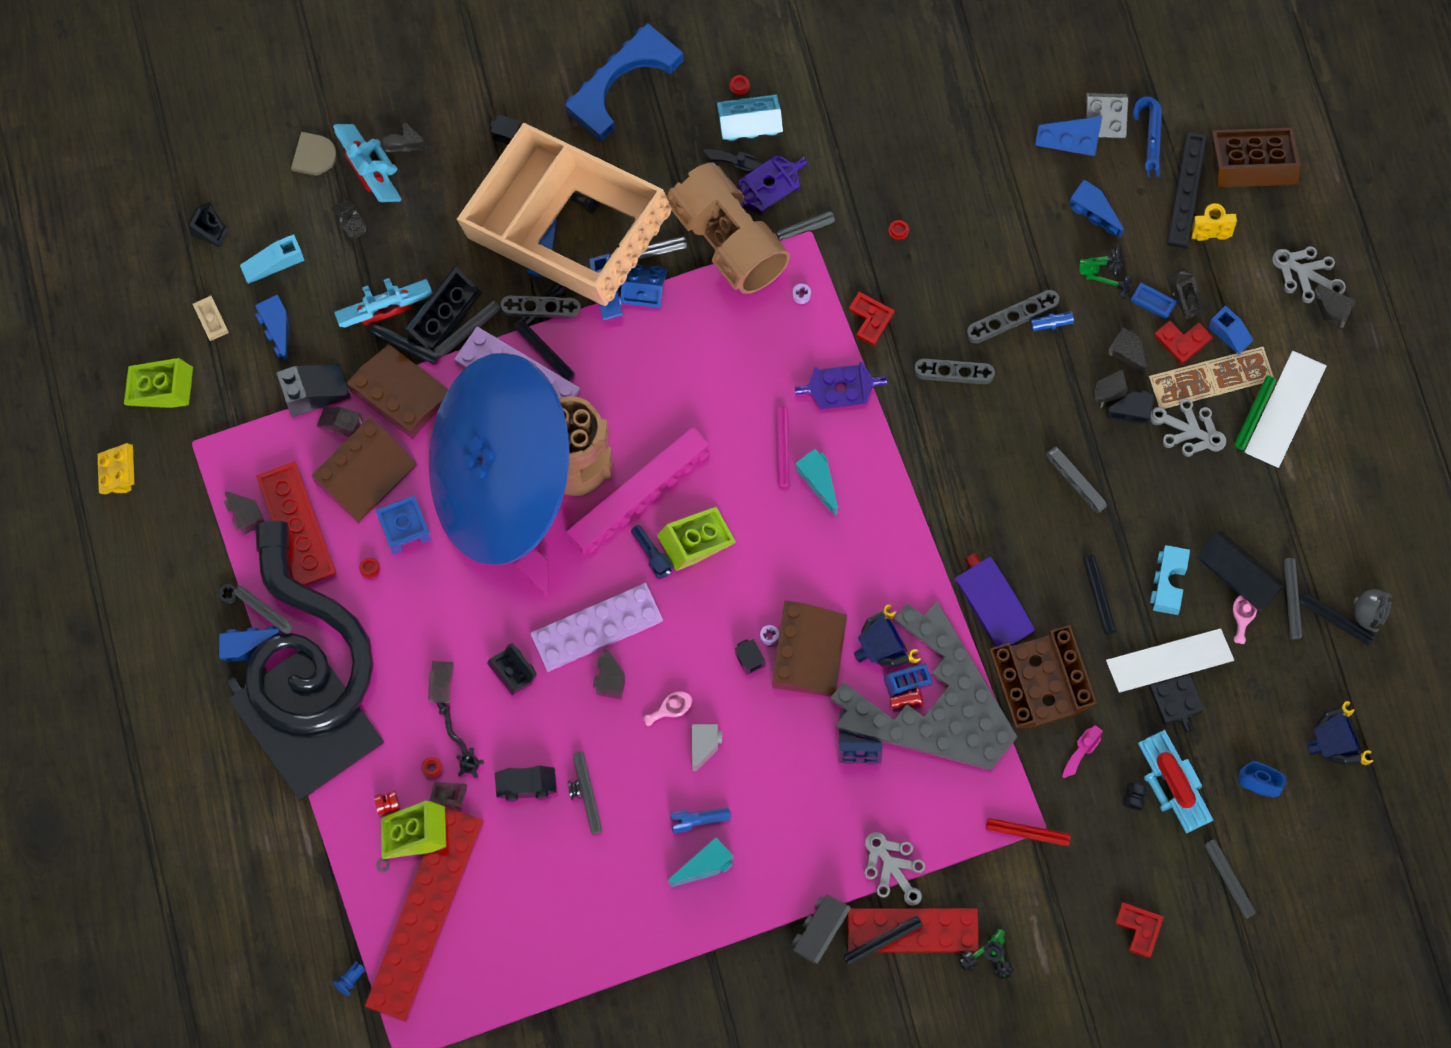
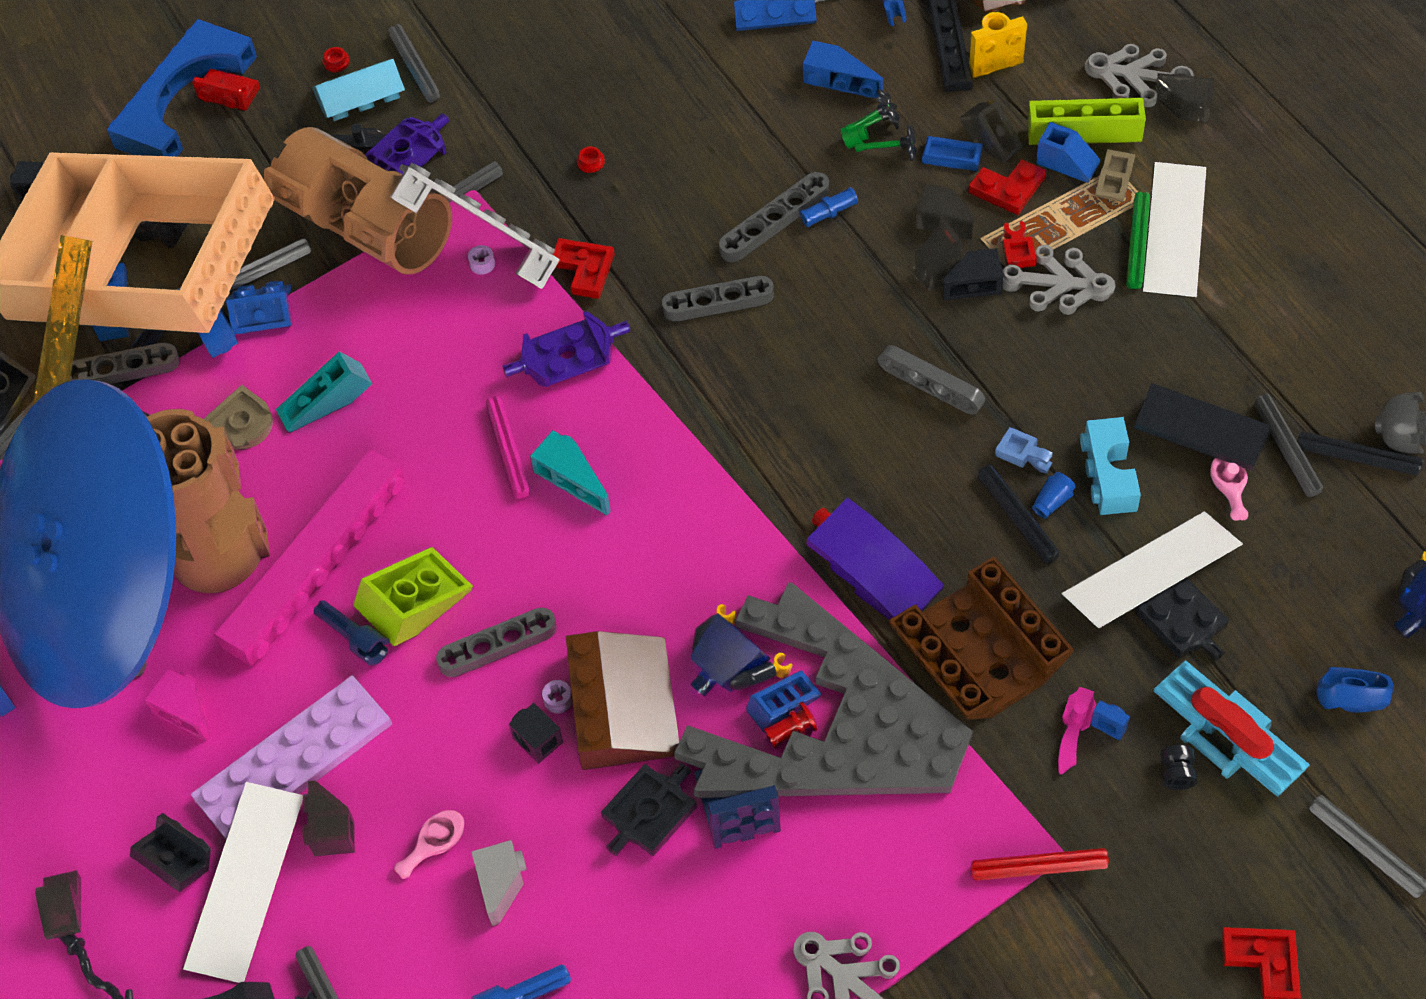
camera: 15 degrees left, 15 degrees down
none -> clear yellow plate [33,235,93,405]
none -> white sticker [183,782,304,983]
none -> red bracket [192,68,260,111]
none -> dark tan tile [204,385,273,450]
none -> teal slope [275,352,373,432]
none -> dark grey axle [388,24,440,103]
none -> bracket [390,163,560,289]
none -> dark grey beam [436,608,557,677]
none -> black plate [601,763,697,856]
none -> medium blue plate [995,427,1053,473]
none -> red plate [1002,221,1037,268]
none -> lime brick [1027,98,1146,145]
none -> blue cone [1032,472,1076,519]
none -> blue plate [1091,700,1130,741]
none -> dark tan slope [1095,149,1135,202]

